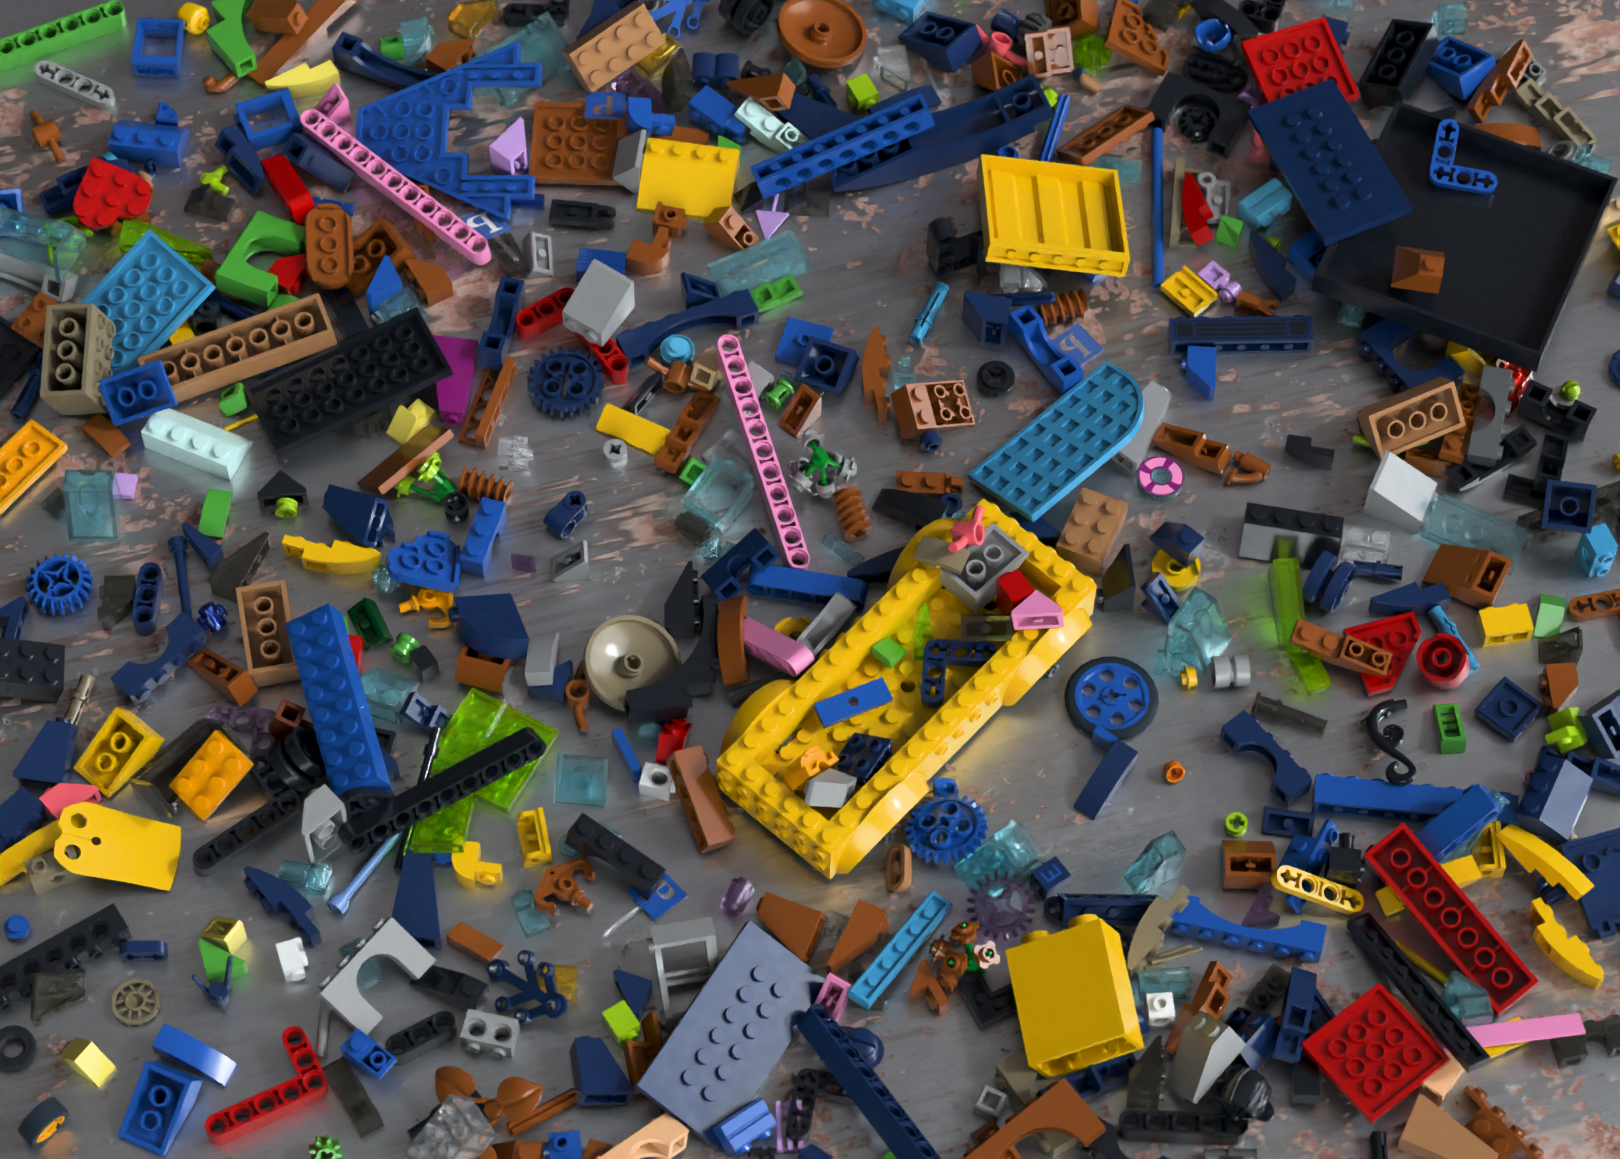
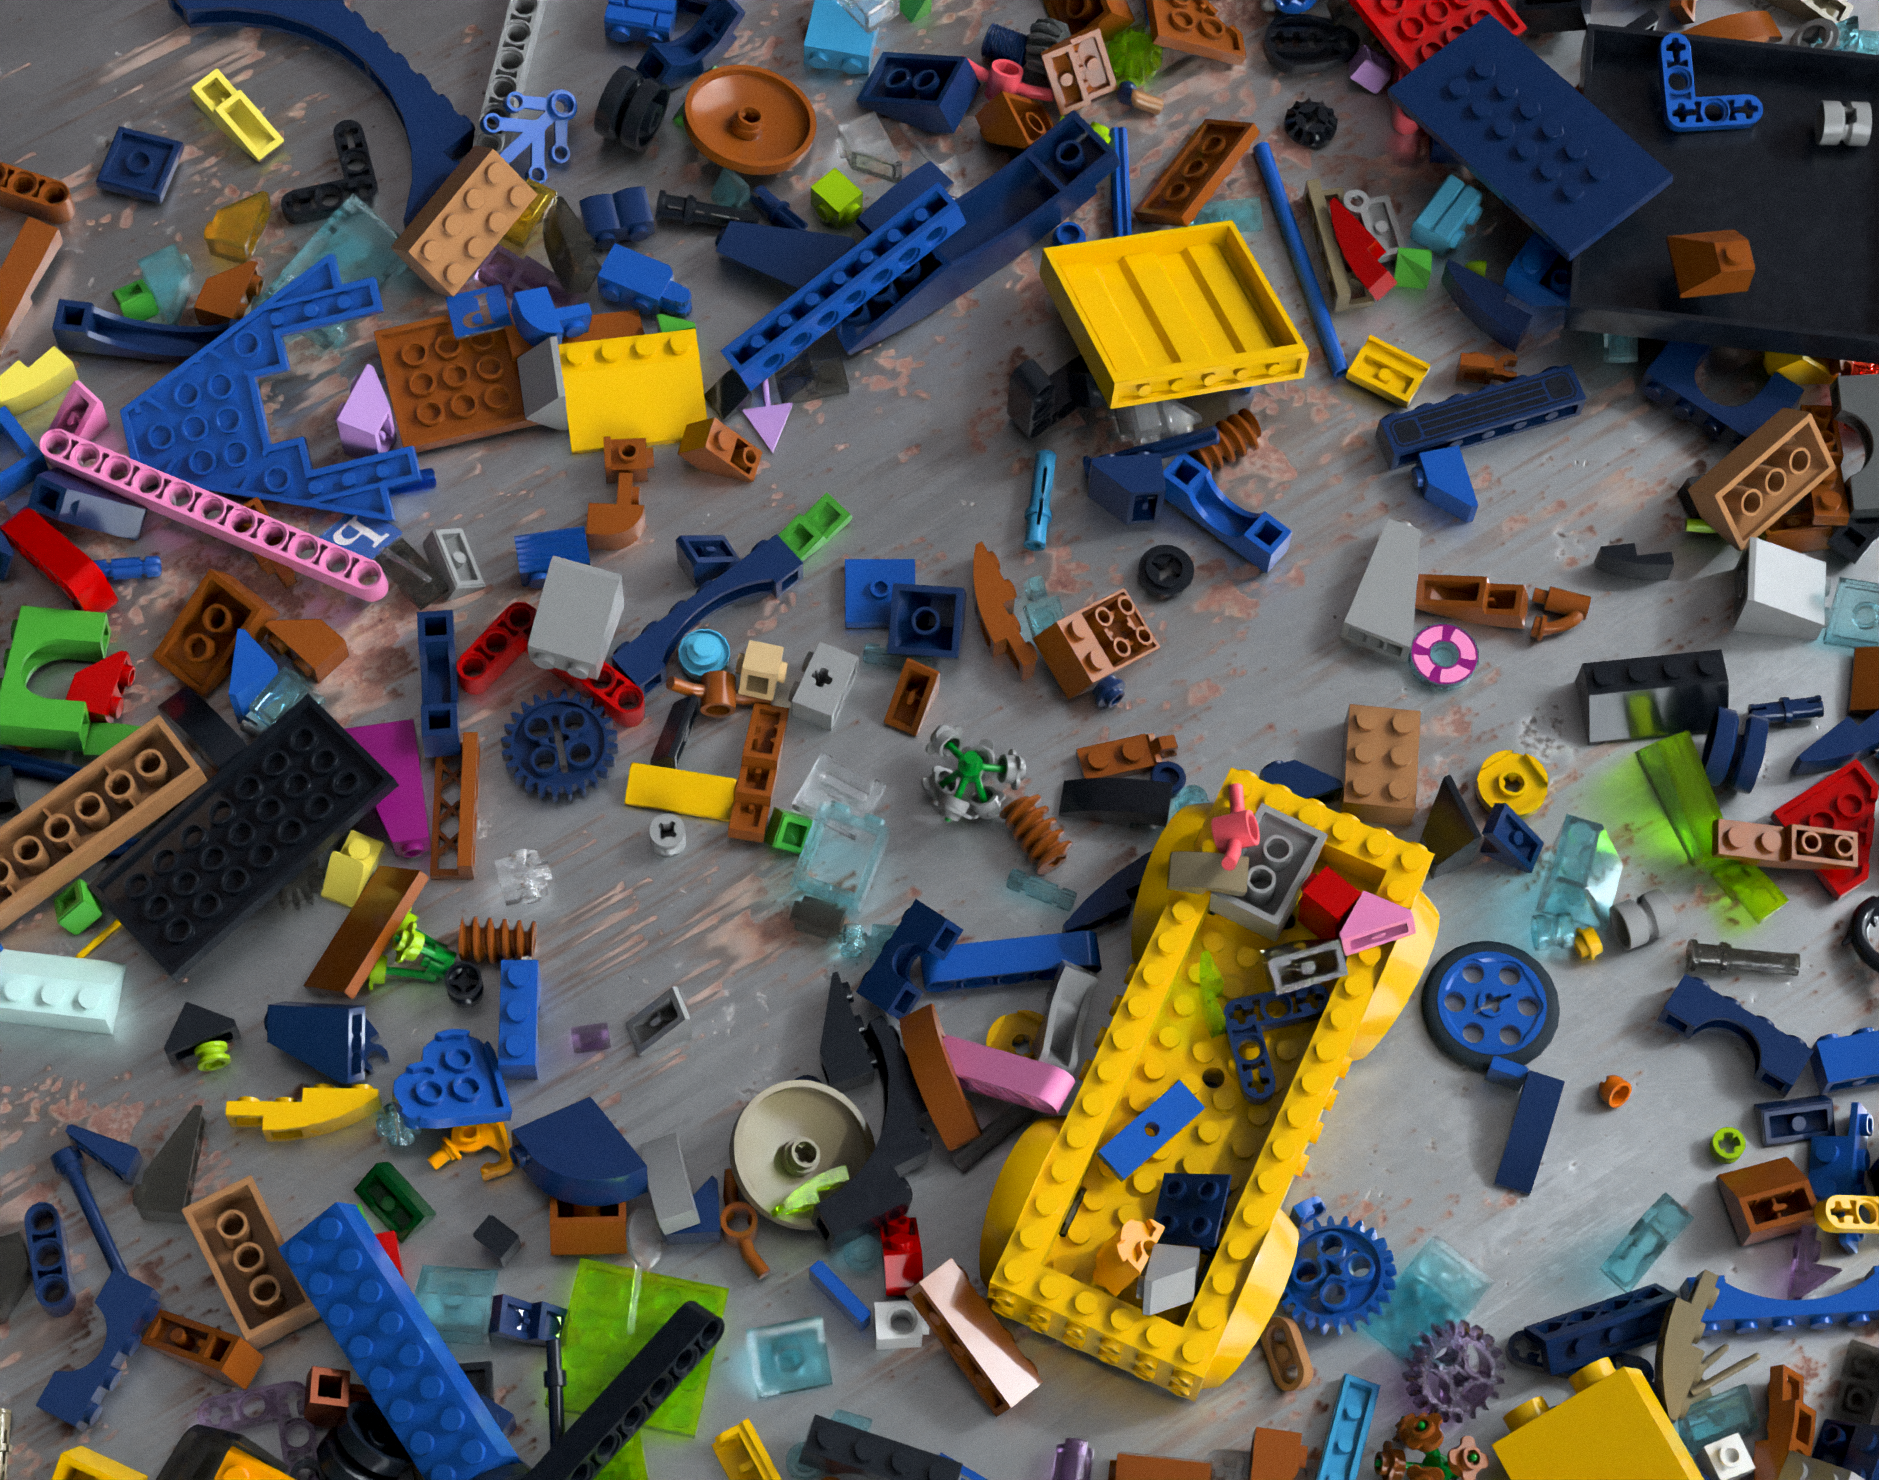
camera: 20 degrees left, 5 degrees up
clear blue gear [196,601,228,632] -> none
bright green slope [198,489,233,539] -> none
dark orange tile [304,203,354,289] -> none
bright green wheel [388,633,420,663] -> none
dark blue piece [543,491,588,538] -> none
black hinge [549,199,617,230] -> none
clear light blue slope [706,229,811,297] -> none
bright pink beam [716,334,810,571] -> none
dark orange slope [727,73,796,112] -> none
light aqua slope [734,96,811,154] -> none
bright green bush [763,378,795,410] -> none
bright green slope [871,637,907,669] -> none
dark azure plate [967,360,1145,522] -> none
dark blue brick [1029,856,1071,901] -> none
clear piece [1051,323,1104,369] -> none
black arch [1146,71,1252,159] -> none
dark blue slope [1149,522,1205,568] -> none
lavender plate [1197,261,1242,303] -> none
clear brick [1338,524,1393,564] -> none
none -> clear neon green slope [771,1165,850,1218]
none -> light grey wheel [1814,101,1872,146]

